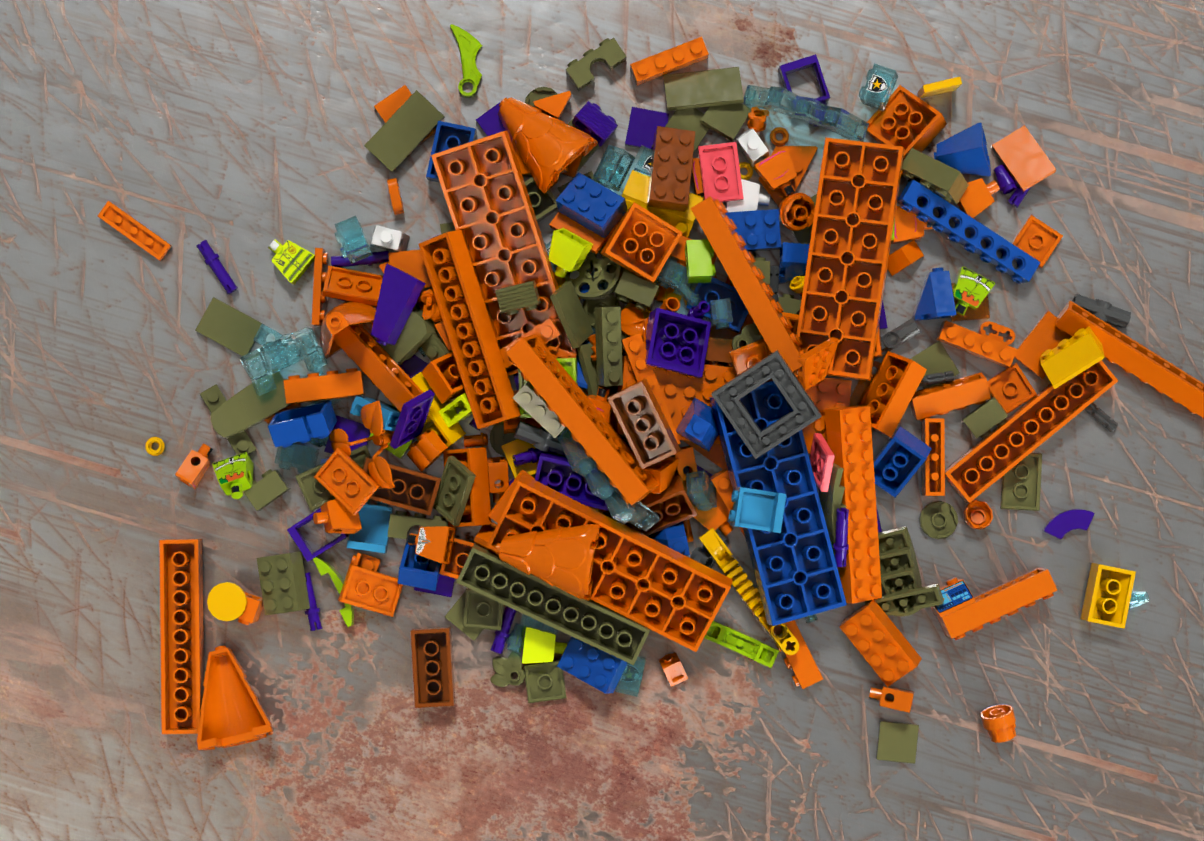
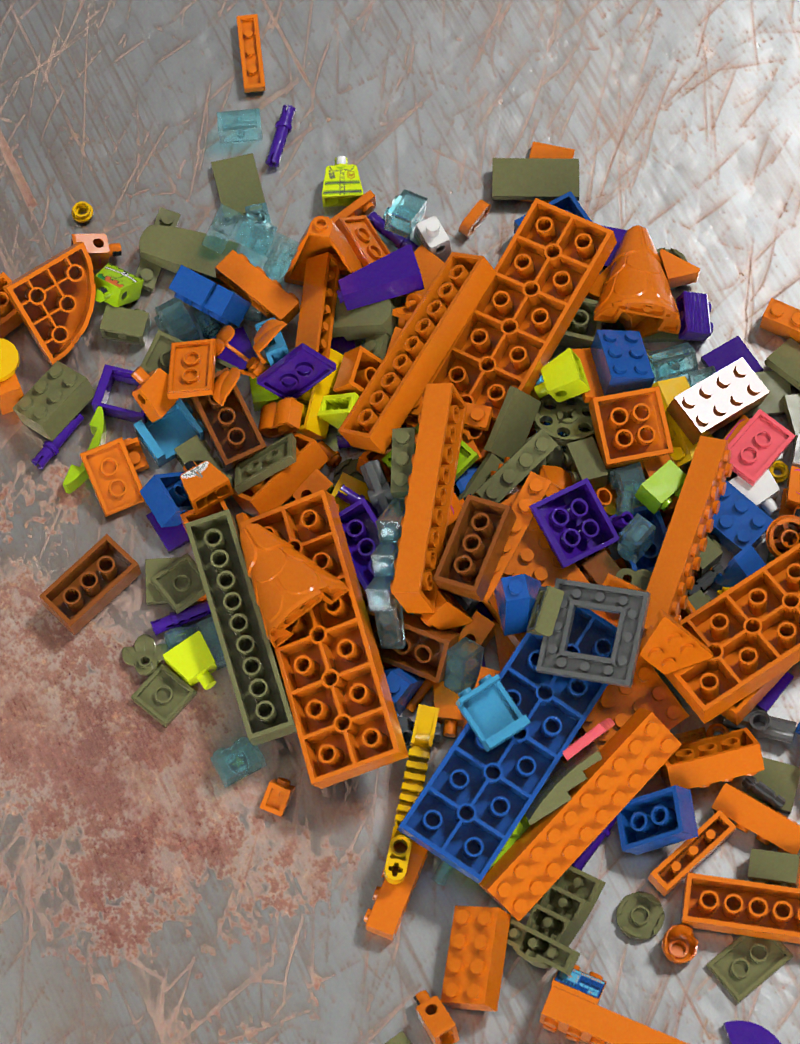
camera: 50 degrees right, 20 degrees down
lime piece [450,24,482,98] -> none
olive brick [495,280,541,316] -> none
blue brick [557,636,628,694] -> none
olive arch [566,38,626,91] -> none
lime slope [704,621,779,668] -> none
dark purple pin [833,508,849,567] -> none
none -> orange brick [3,242,96,365]
none -> clear light blue brick [217,108,263,144]
none -> olive slope [526,586,564,637]

